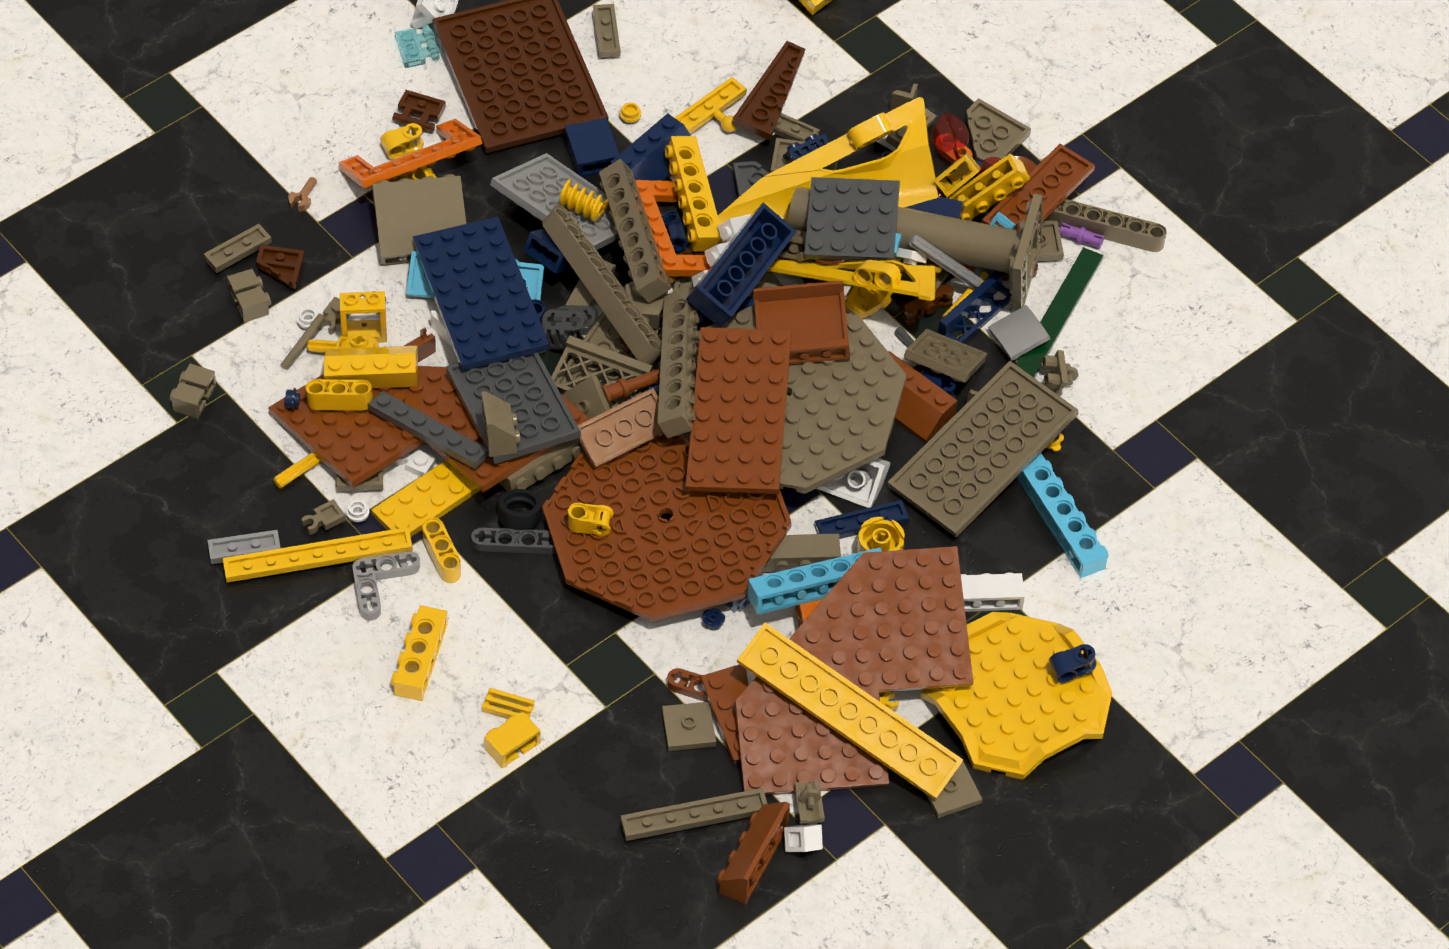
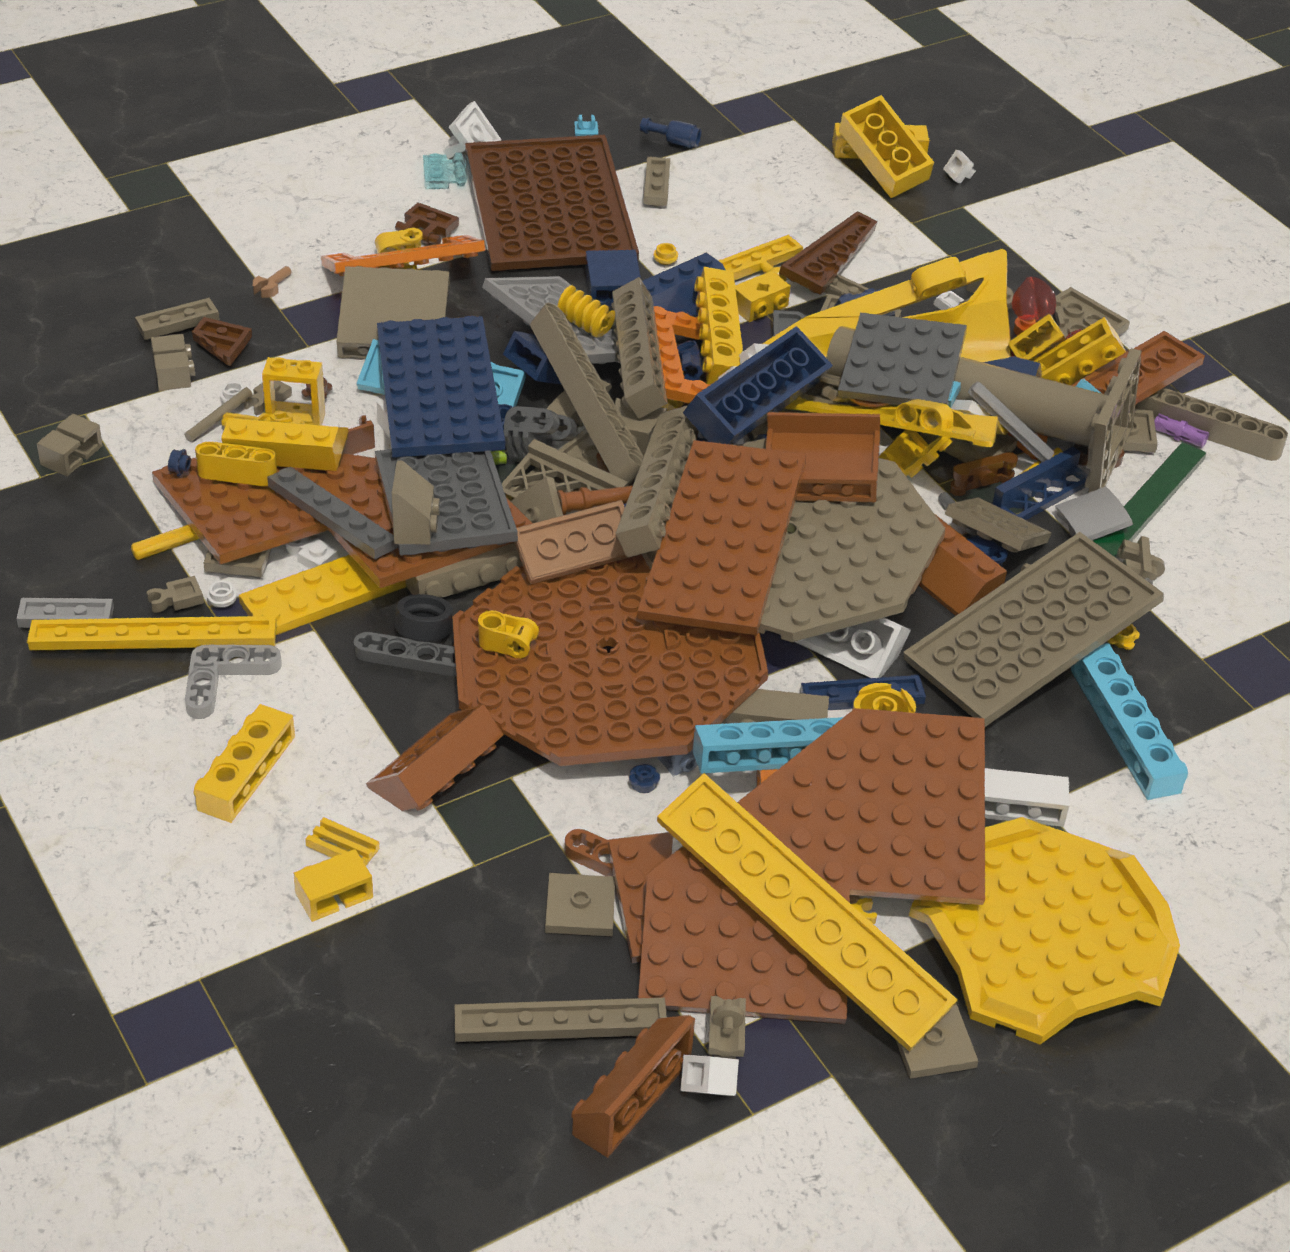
camera: 10 degrees right, 10 degrees down
yellow beam [422,517,461,583] -> none
dark blue piece [1049,644,1097,683] -> none
none -> dark orange slope [366,704,504,811]
none -> yellow brick [735,271,791,322]

